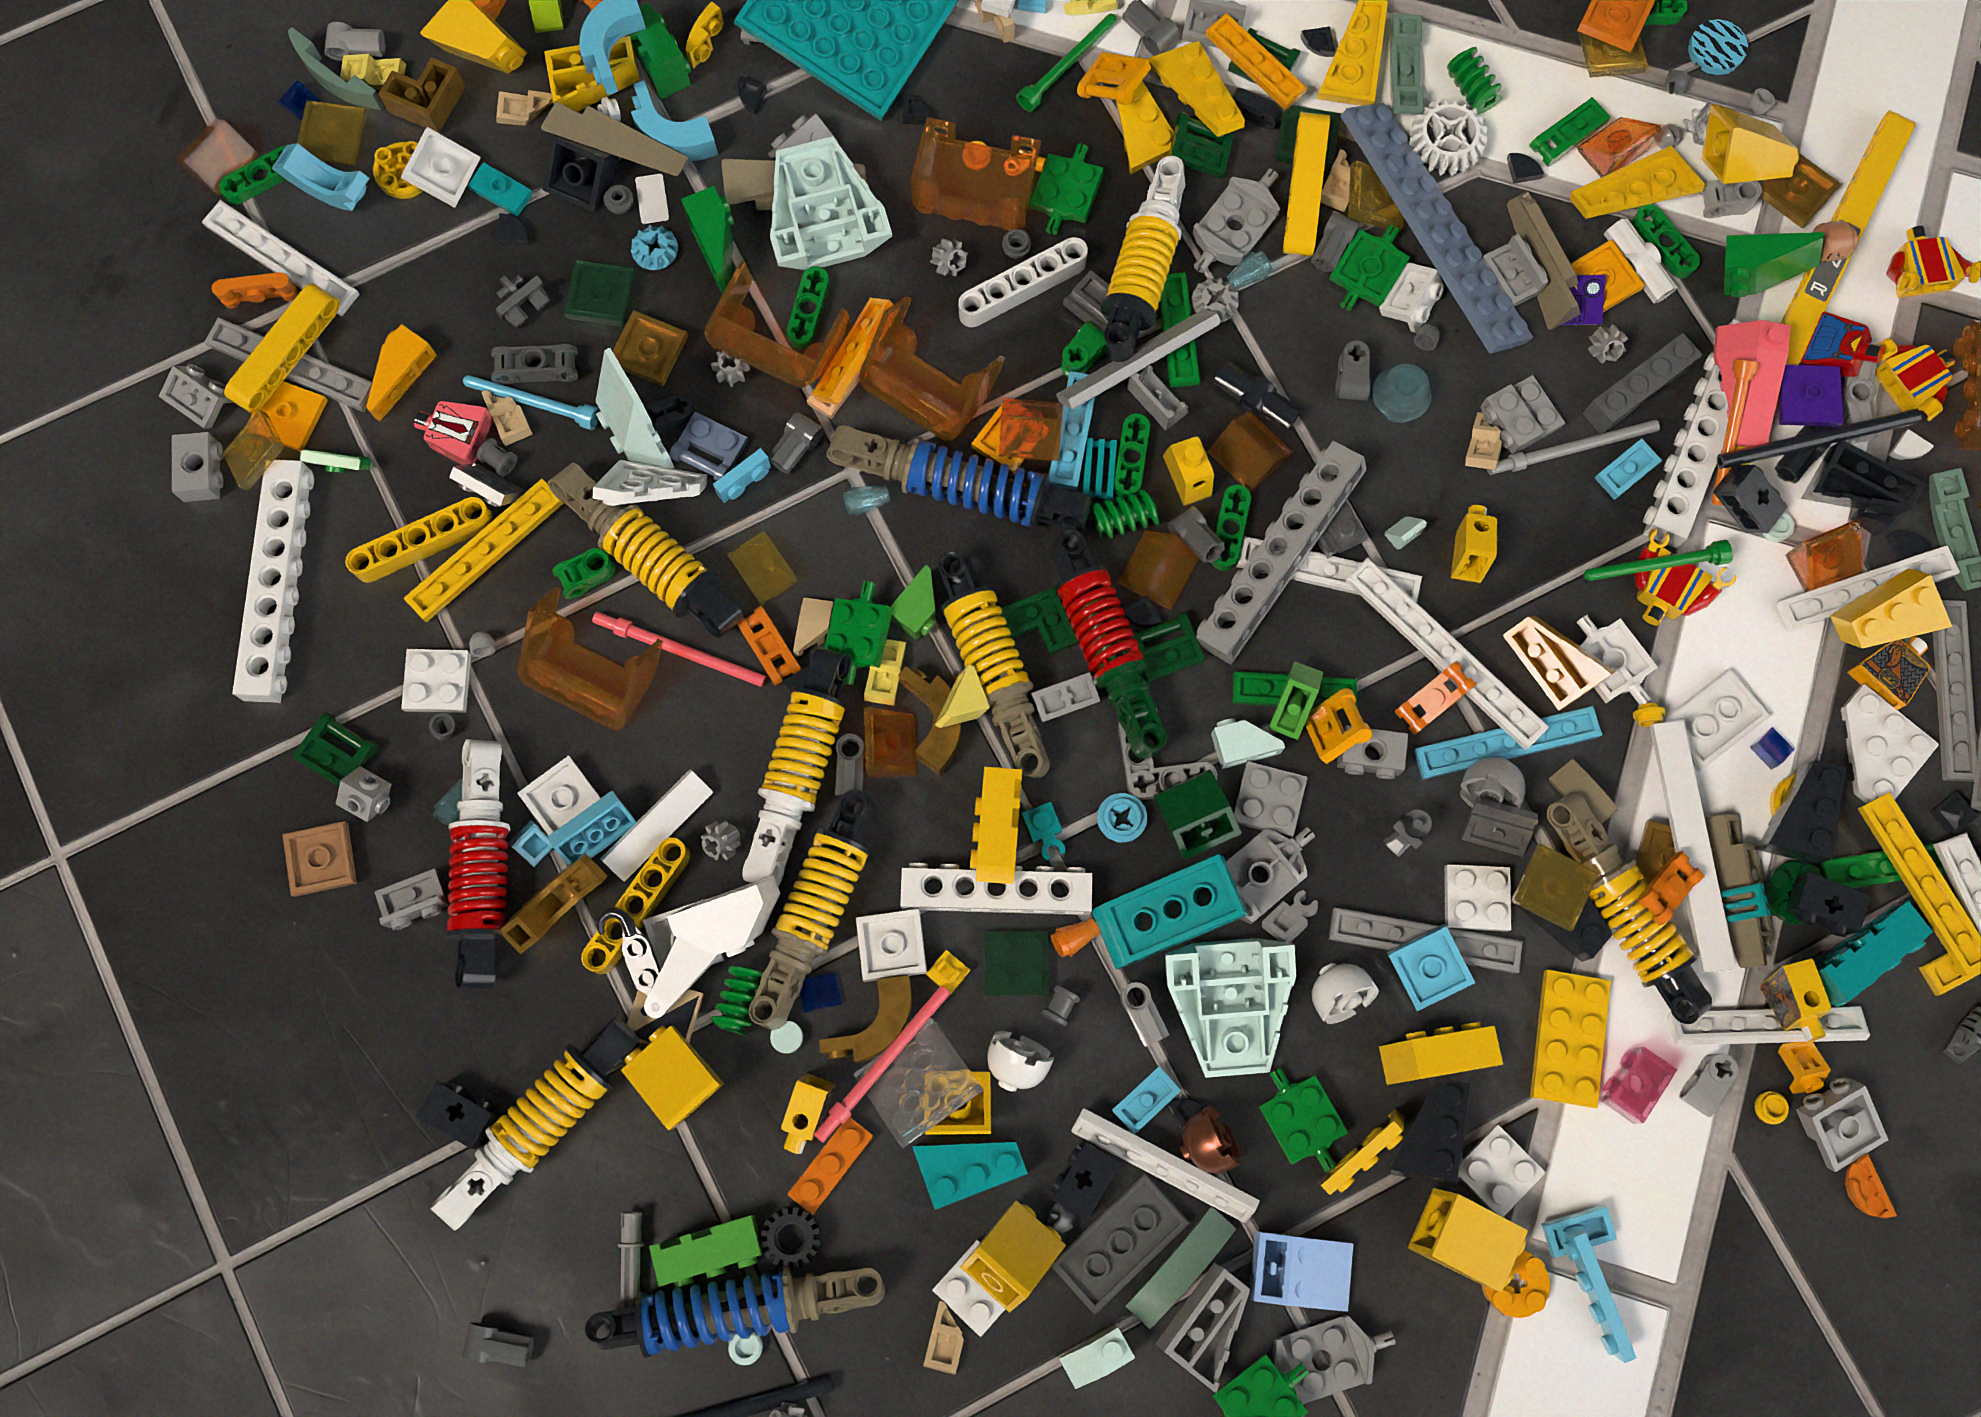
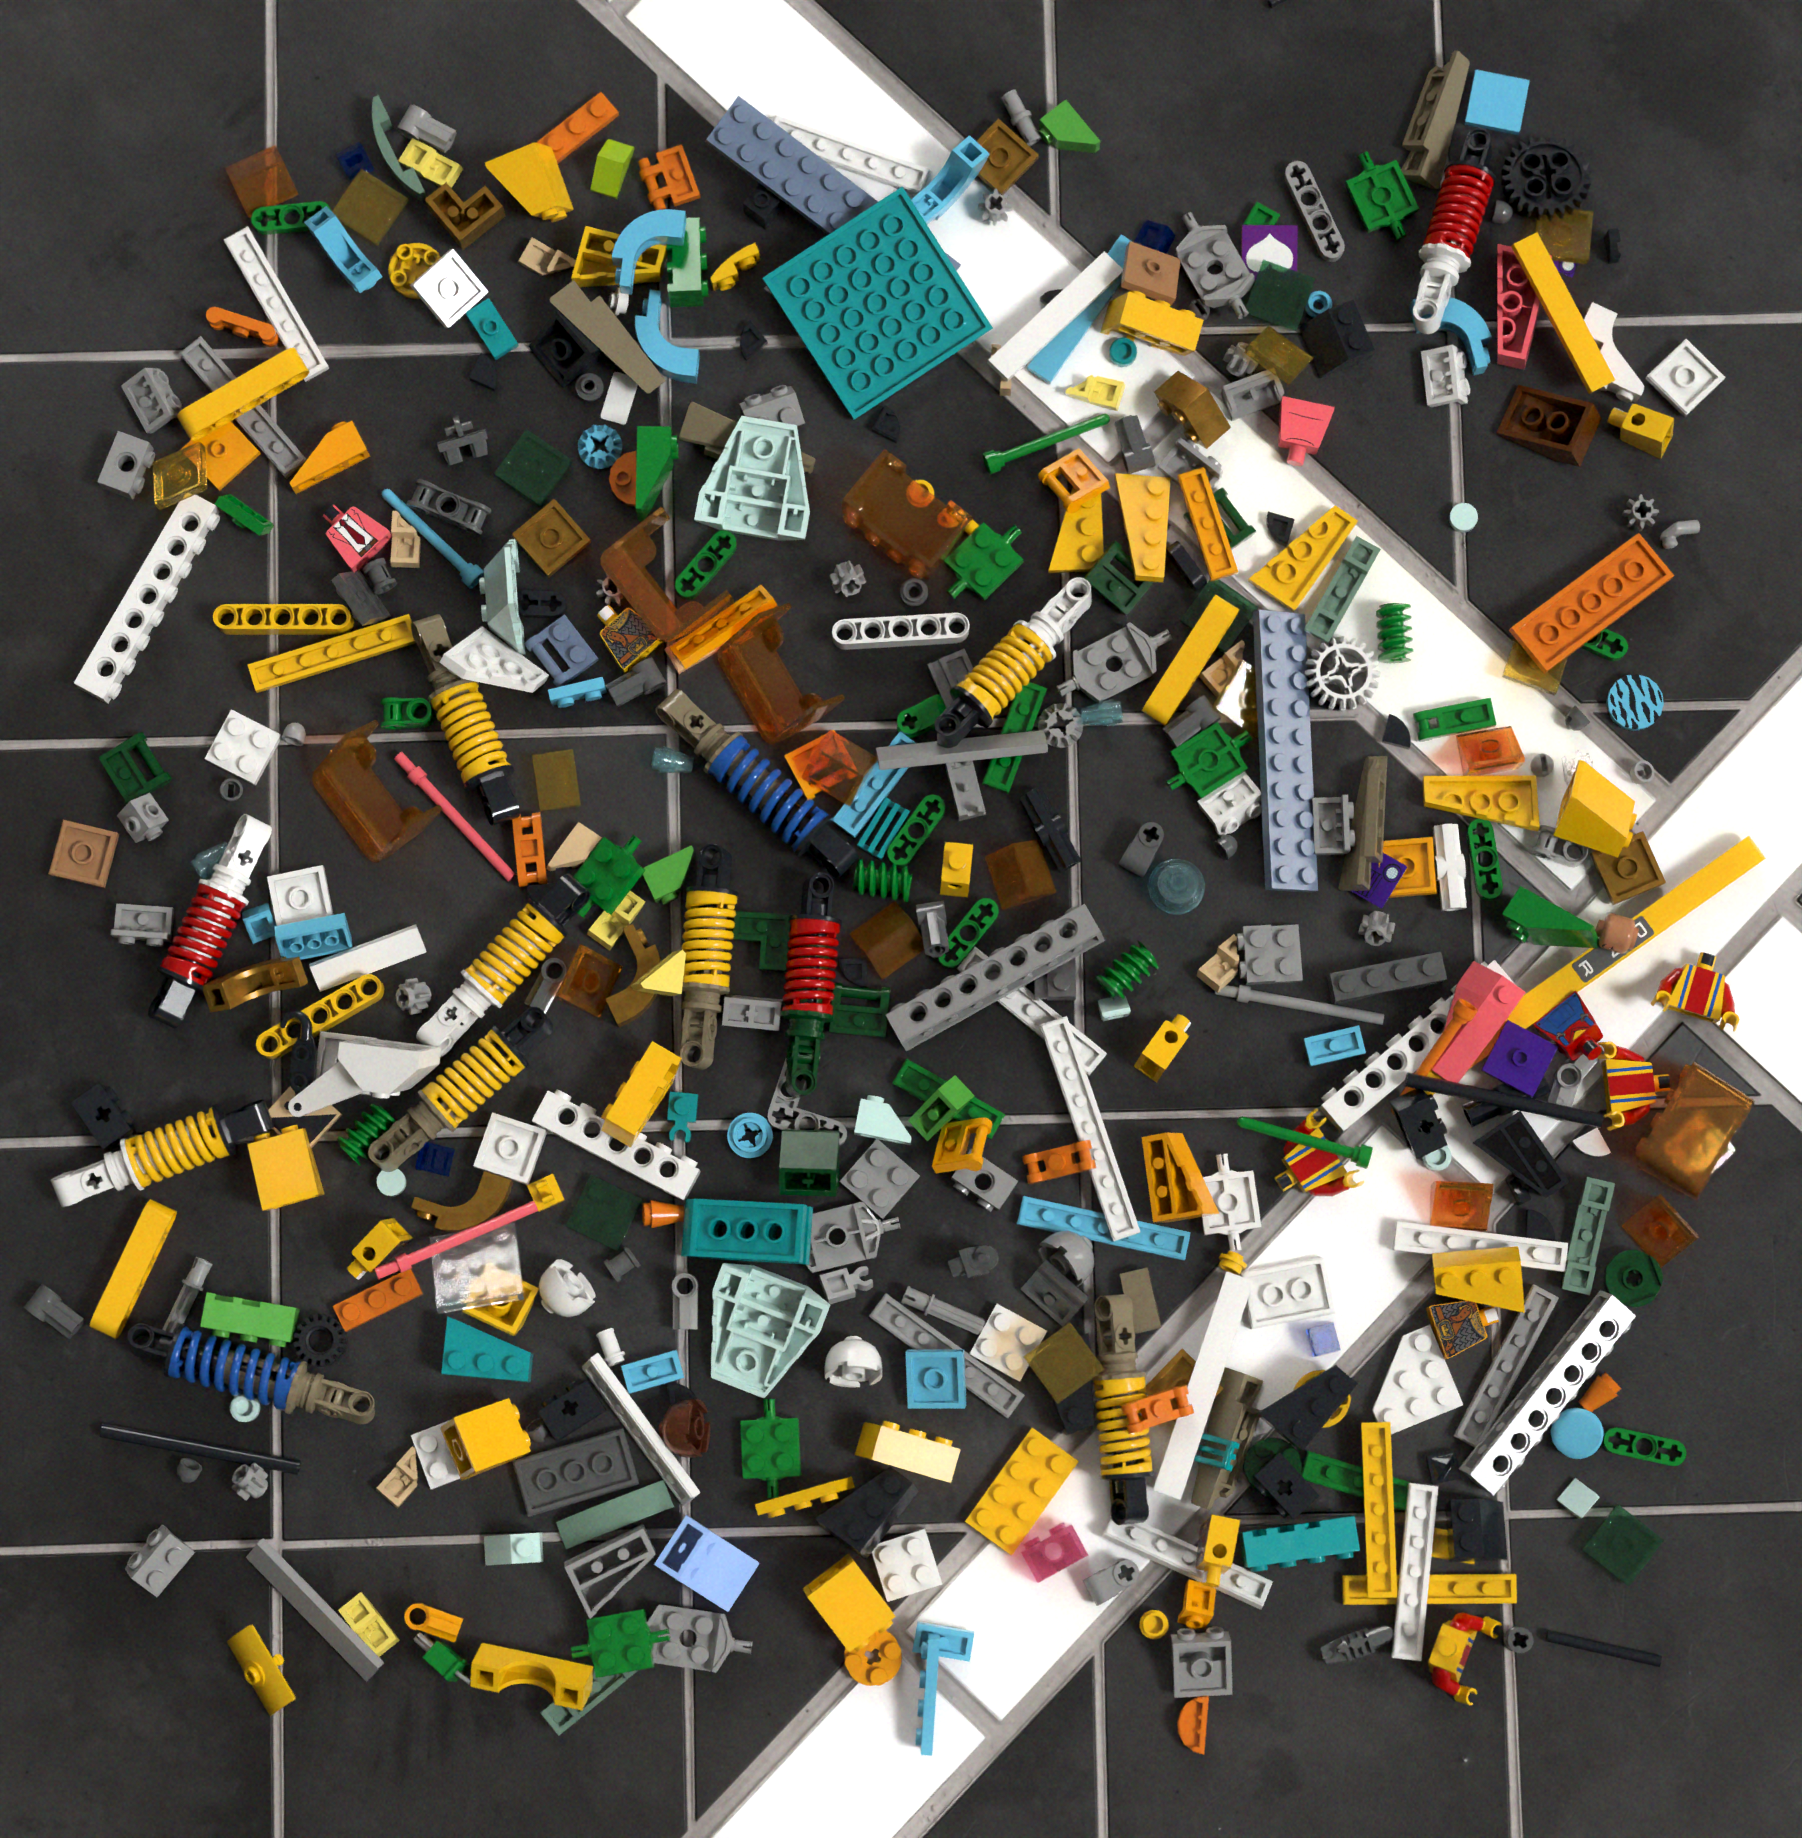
camera: 25 degrees right, 5 degrees up
none -> yellow beam [90,1199,177,1339]
none -> white pin [596,1328,625,1367]
none -> torso [597,605,665,675]
none -> orange plate [609,451,637,507]
none -> light grey axle [901,1286,985,1334]
none -> green piece [1095,940,1159,999]

